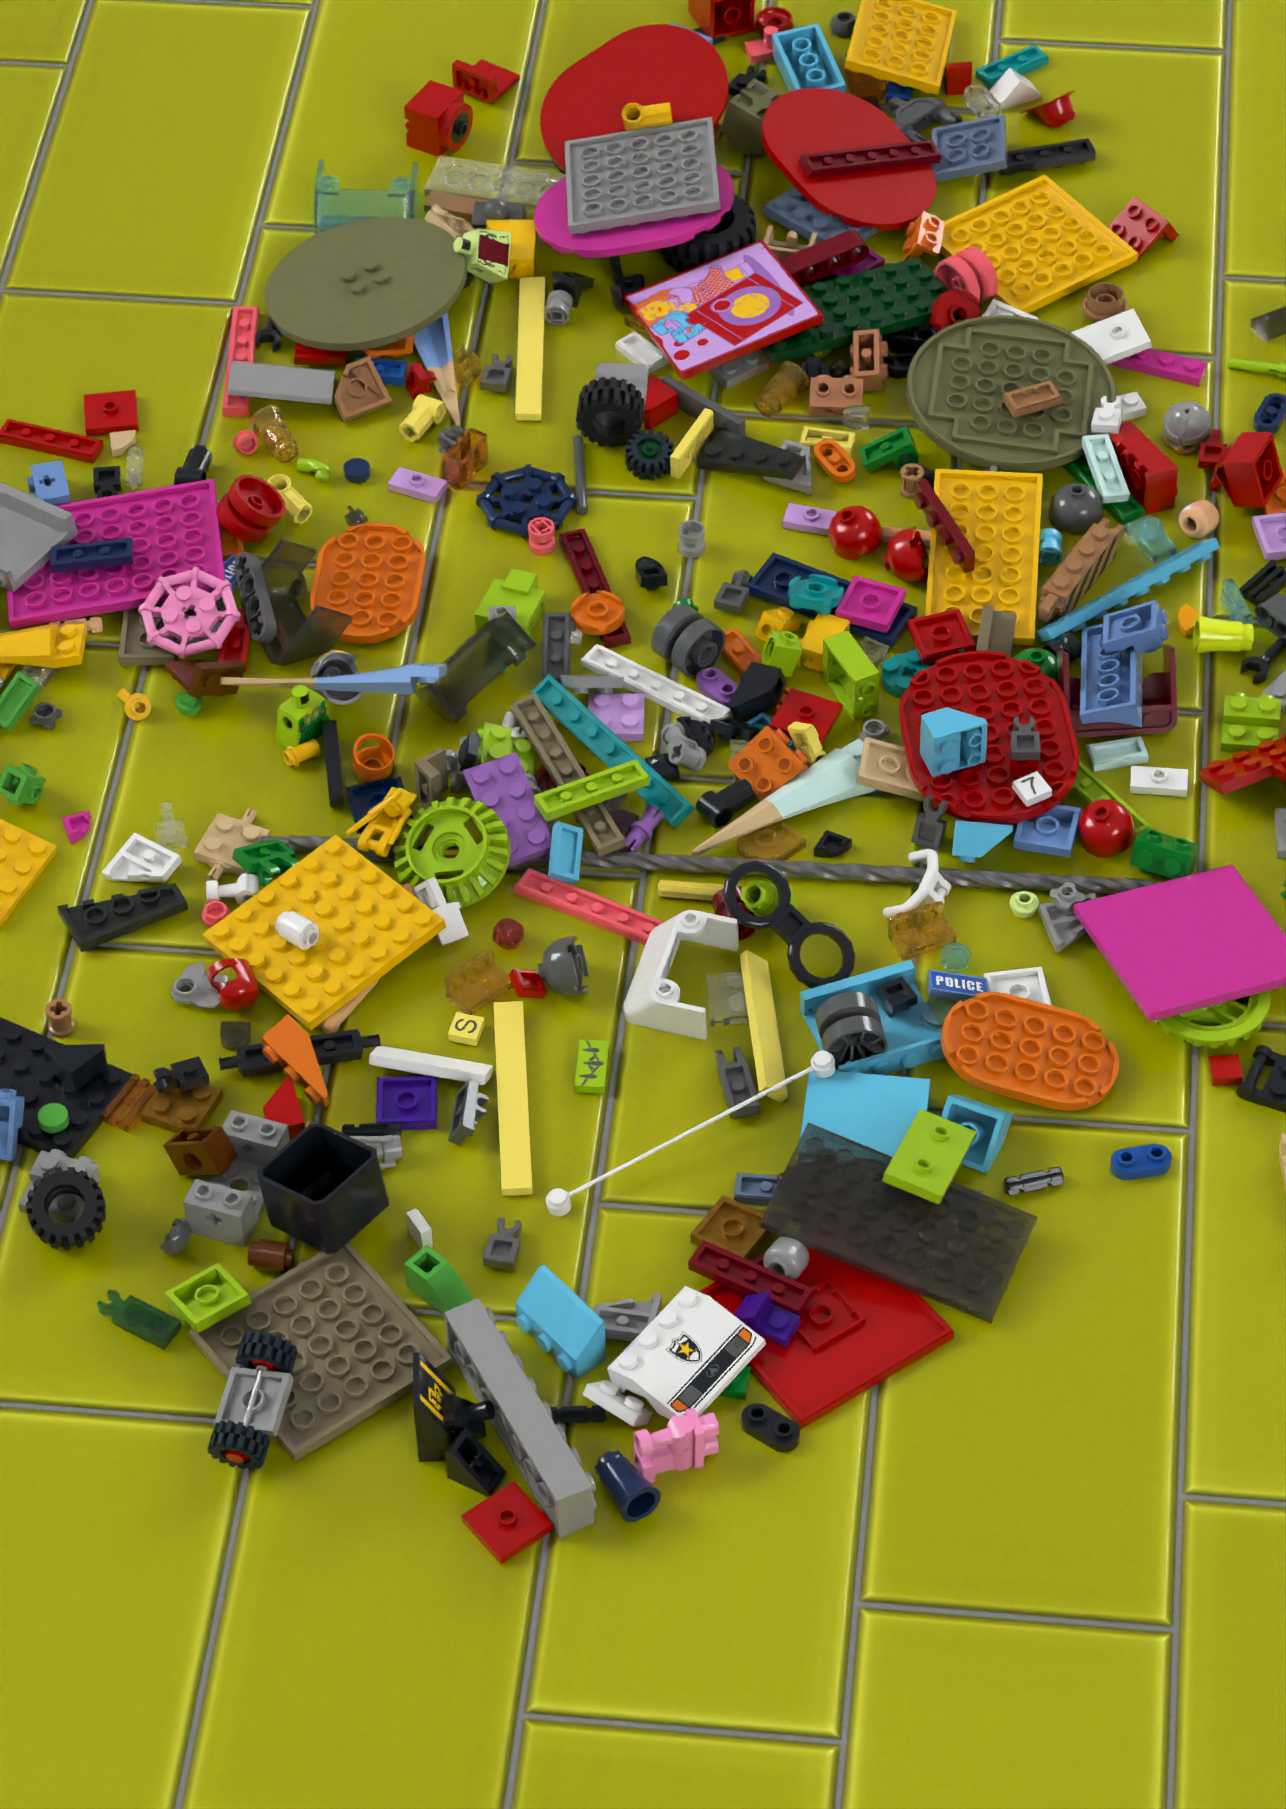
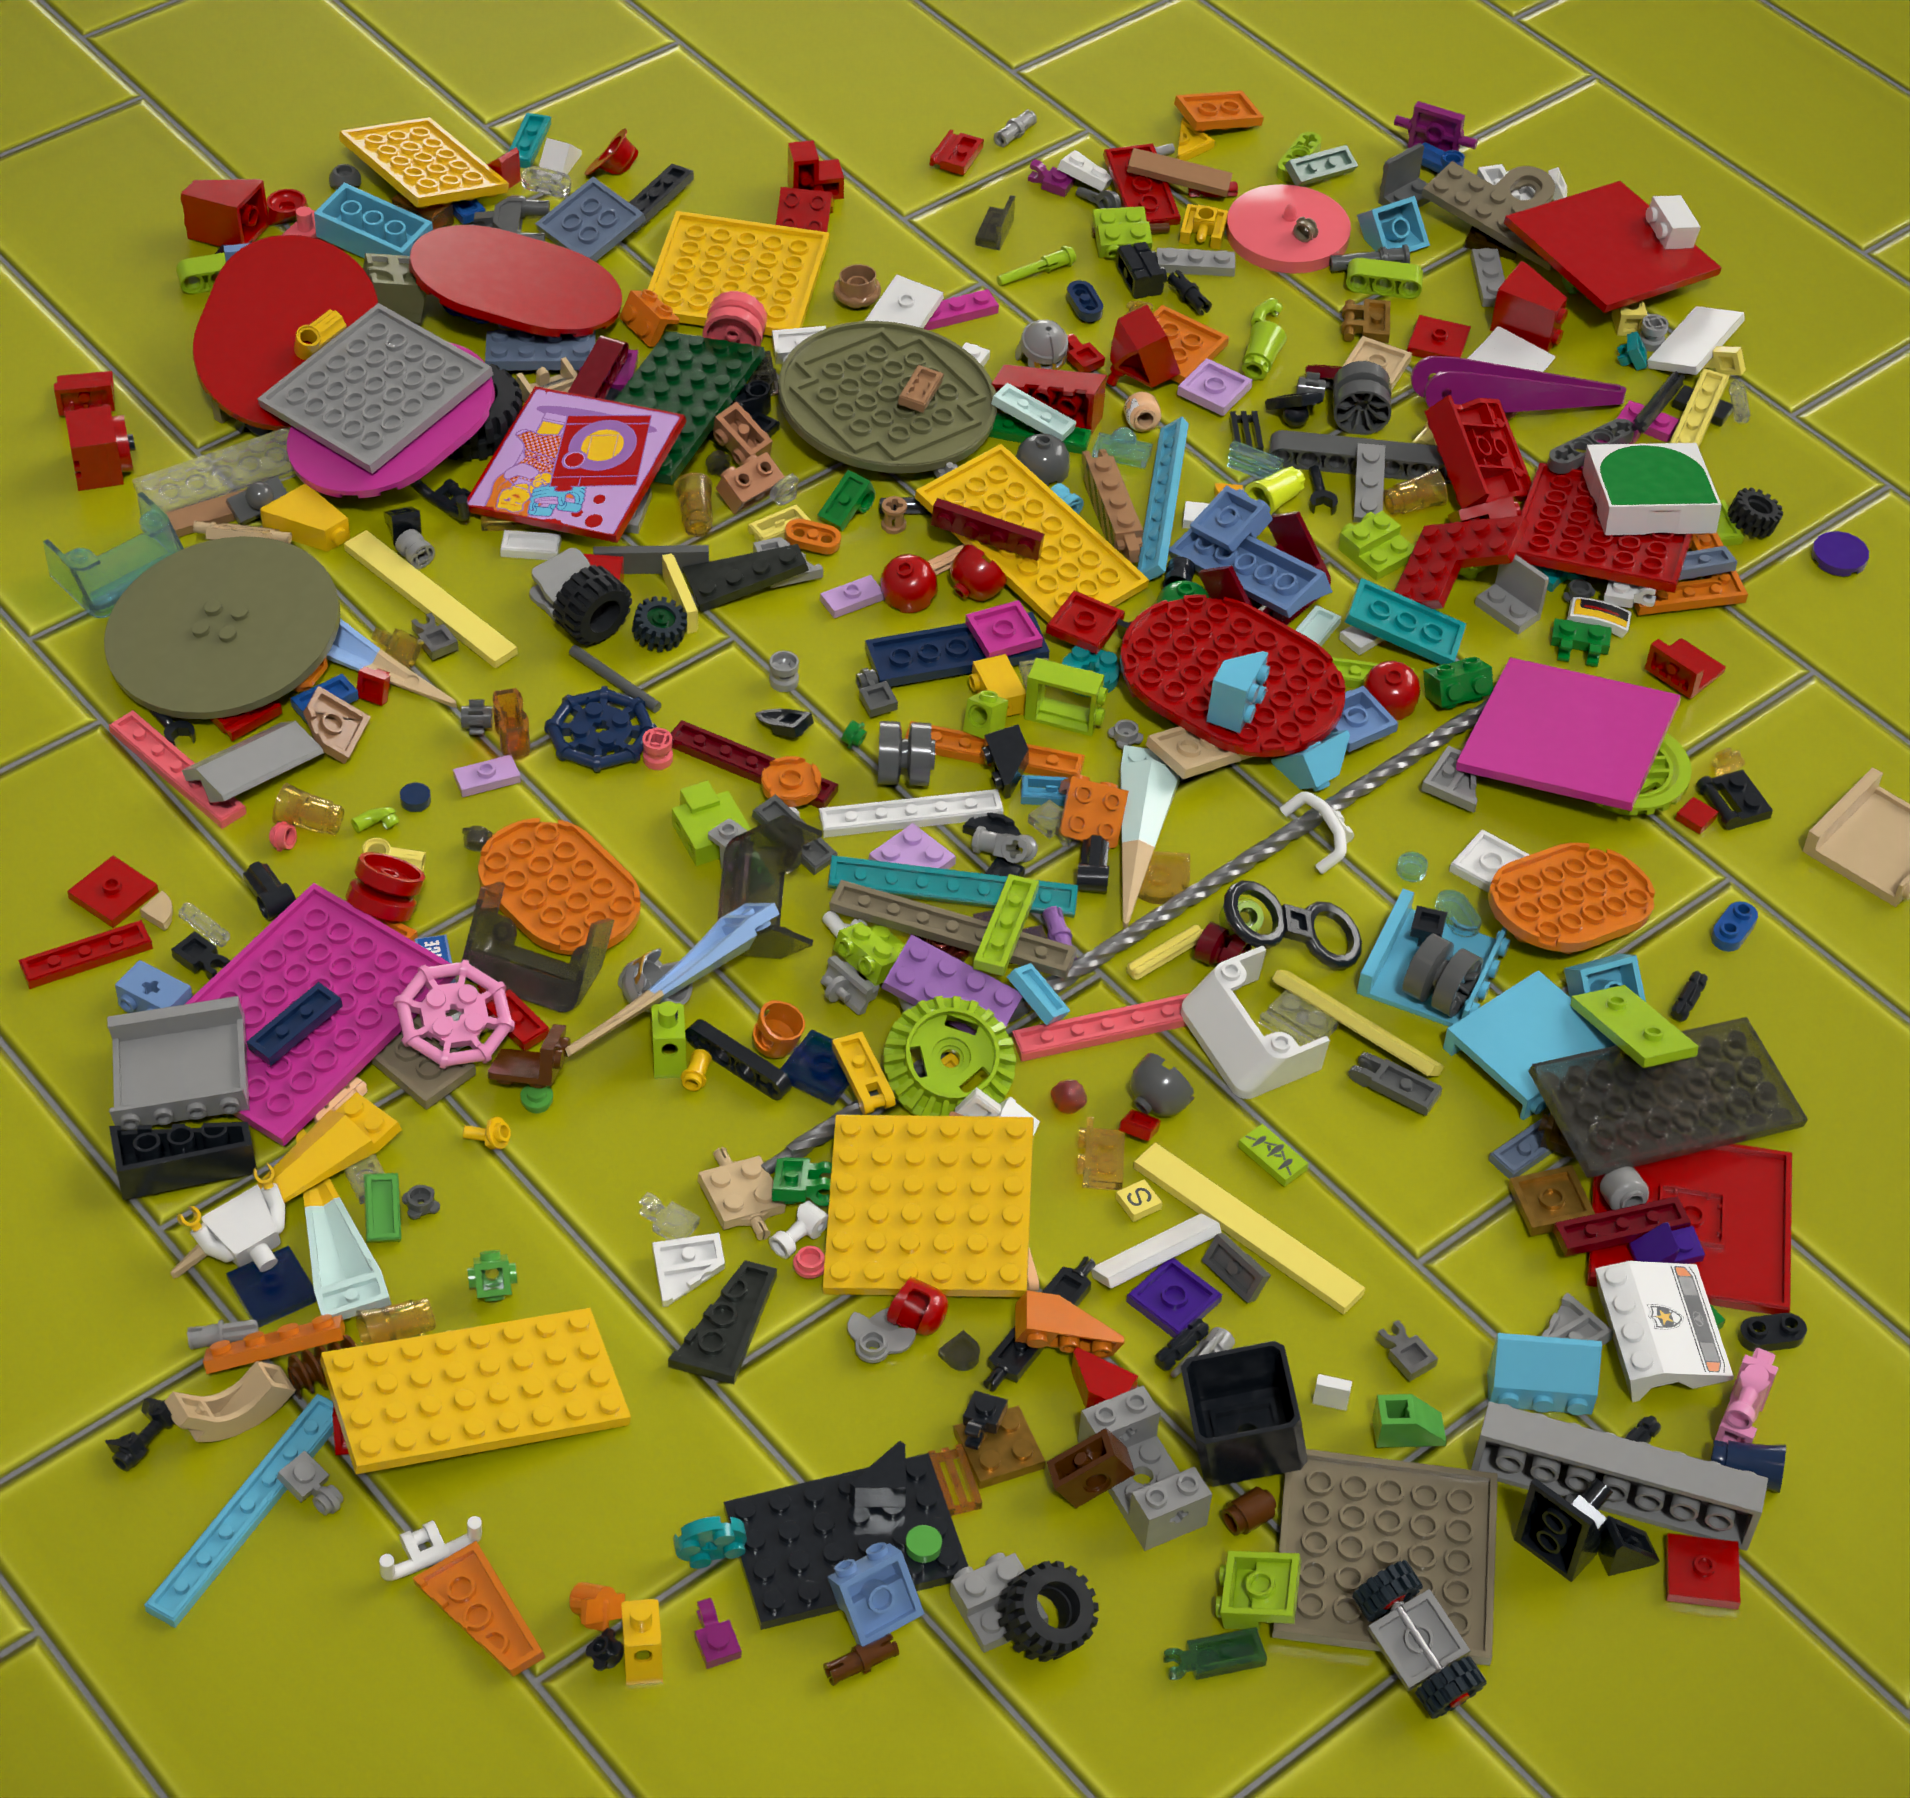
camera: 50 degrees left, 0 degrees up
medium nougat bush [45,998,75,1038] -> none
dark pink tile [62,811,91,844] -> none
dark grey plate [160,1218,192,1255] -> none
dark grey beam [234,552,277,643] -> none
white brick [275,911,319,950] -> none
yellow plant [346,788,413,845] -> none
light yellow piece [399,394,446,442] -> none
dark tan panel [414,748,448,809] -> none
yellowish green torso [453,229,511,284] -> none
black tile [458,732,480,772] -> none
white piece [546,1050,836,1216] -> none
light grey plate [560,674,624,693] -> none
white plate [582,1380,652,1426] -> none
medium lavender plate [696,667,739,708] -> none
black plate [709,717,762,742] -> none
yellow bracket [755,607,802,642] -> none
red plate [769,688,843,746] -> none
light yellow plate [787,722,827,767] -> none
teal plate [788,574,844,615] -> none
black gear [796,357,829,386] -> none
dark red tile [799,140,942,179] -> none
black tile [814,830,852,858] -> none
clear yellow bracket [888,901,956,961] -> none
flat silver plate [911,795,949,851] -> none
tile [927,969,988,1002] -> none
red plate [930,289,982,332] -> none
dark tan panel [976,605,1017,657] -> none
dark grey plate [1010,716,1040,760] -> none
yellowish green plate [1010,891,1039,918] -> none
white tile [1012,771,1052,807] -> none
light grey plate [1050,882,1085,911] -> none
white plate [1091,396,1123,434] -> none
none -> red brick [788,140,844,200]
none -> teal plate [1345,578,1466,664]

